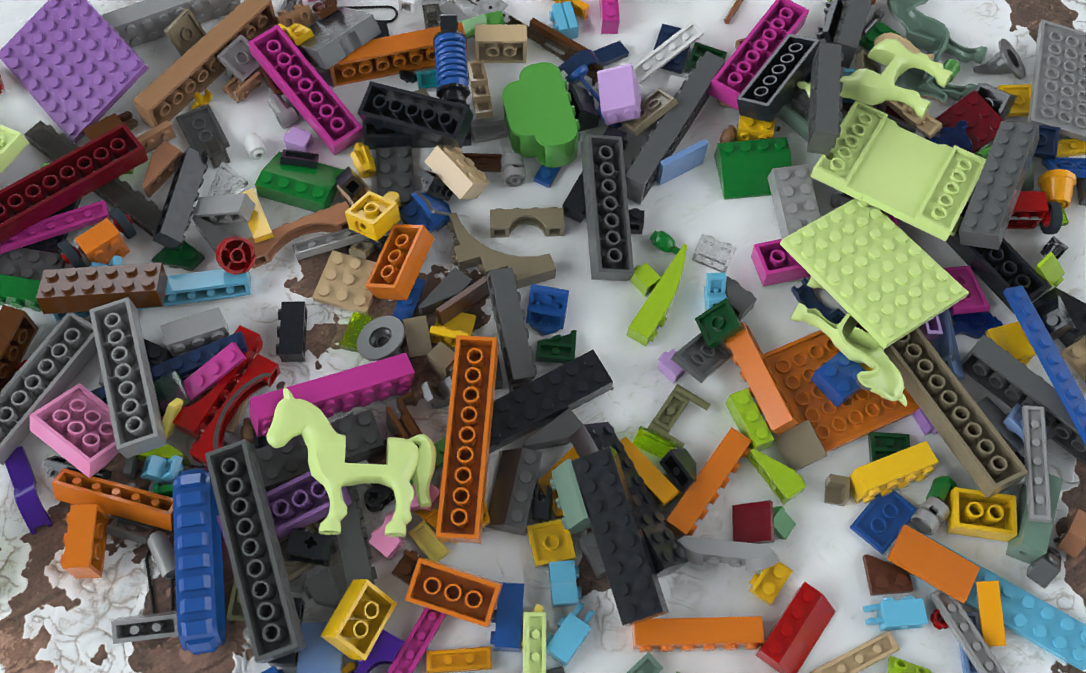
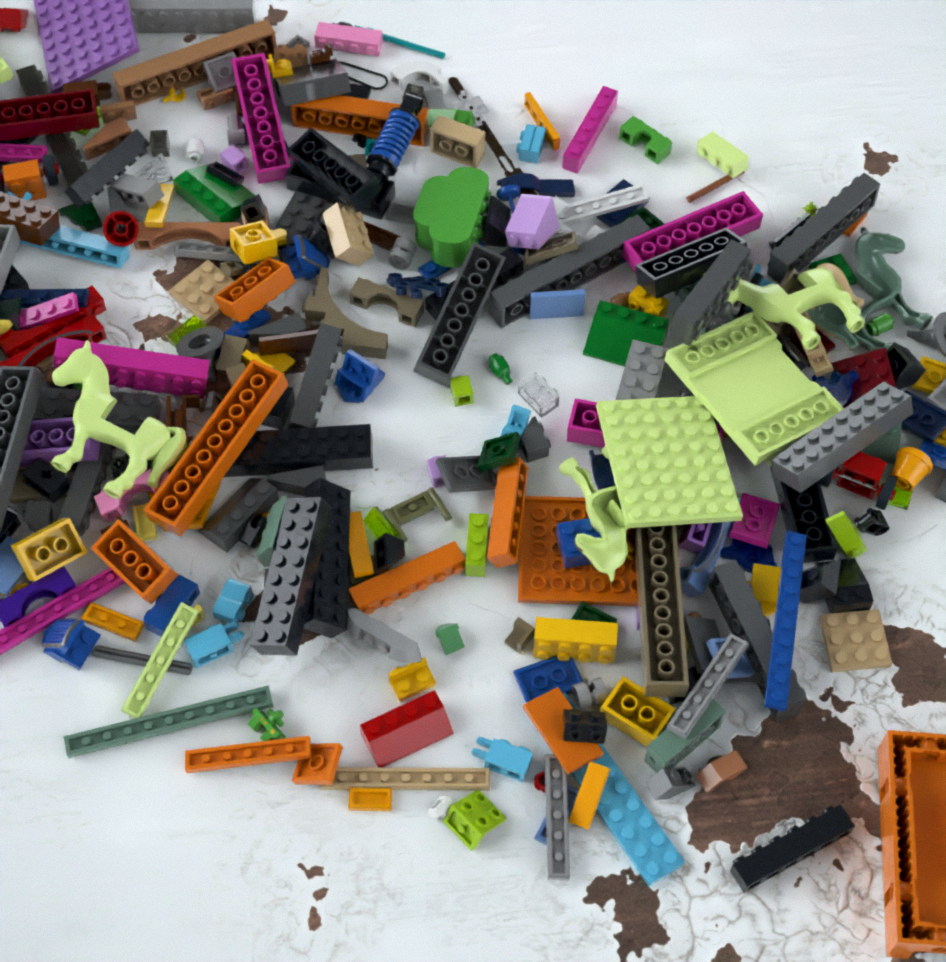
camera: 30 degrees right, 5 degrees down
light grey brick [160,307,230,358] -> none
dark tan tile [164,8,206,56] -> none
dark grey tile [176,104,230,156] -> none
black brick [276,301,308,362] -> none
yellow rock [350,142,377,179] -> none
tan slope [467,60,494,119] -> none
yellow plate [526,519,576,568] -> none
reddish brown tile [529,18,588,52] -> none
dark green wing [536,330,577,364] -> none
lime slope [626,244,687,346] -> none
black brick [628,208,645,234] -> none
orange brick [632,616,765,653] -> none
dark red tile [732,500,774,544] -> none
lime slope [747,448,807,505] -> none
dark tan tile [774,420,828,472] -> none
flat silver bar [862,8,886,35] -> none
copper wing [862,554,914,596] -> none
green tile [926,476,958,502] -> none
none -> dark blue plant [386,273,449,299]
none -> black bracket [563,709,607,744]

